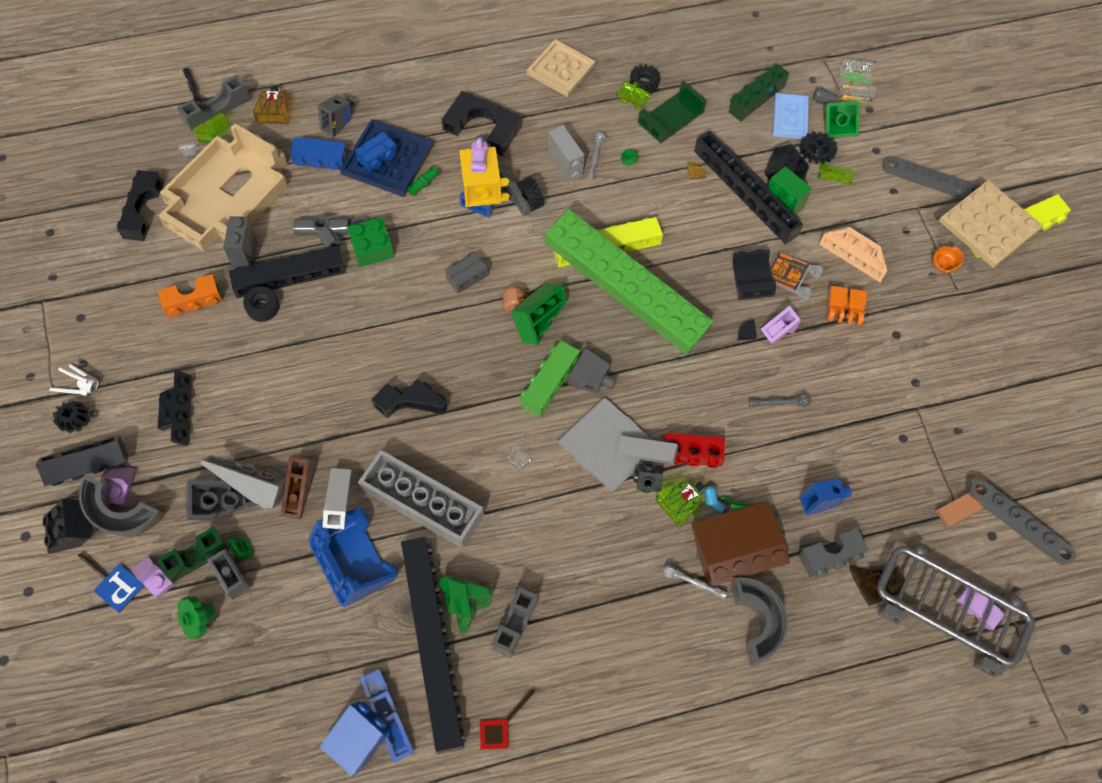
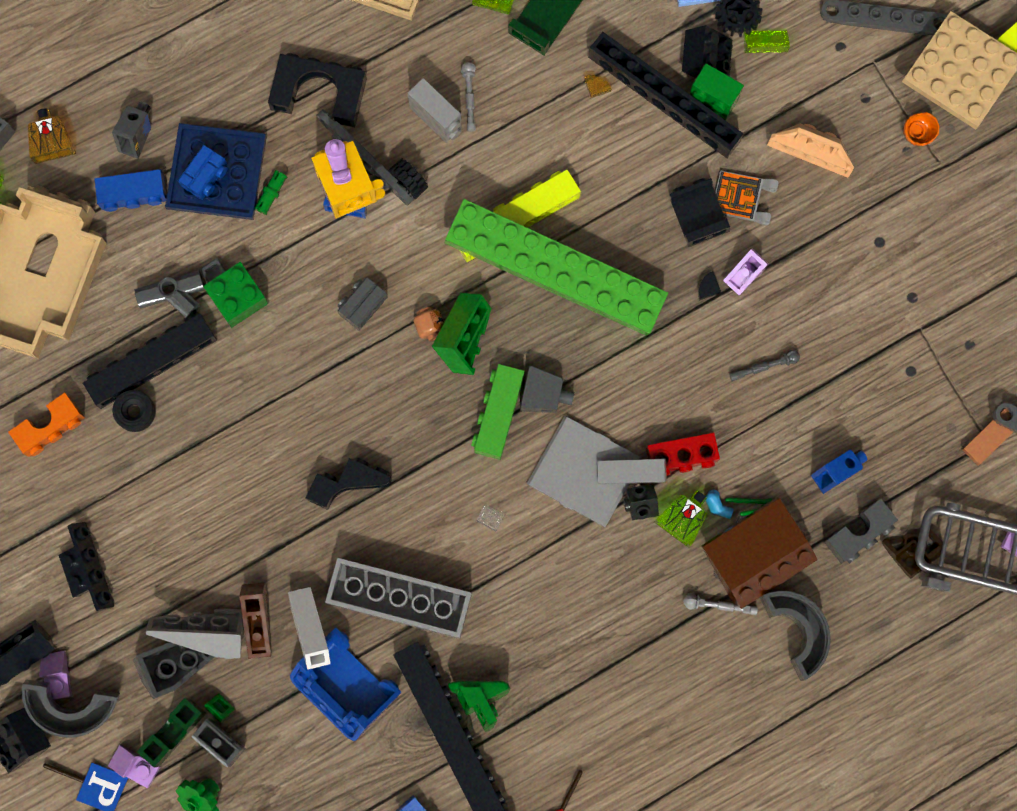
camera: 15 degrees left, 15 degrees up
dark grey brick [223,216,258,270] -> none
dark grey arch [491,587,538,658] -> none
green tile [620,149,639,165] -> none
orange legs [826,286,867,326] -> none

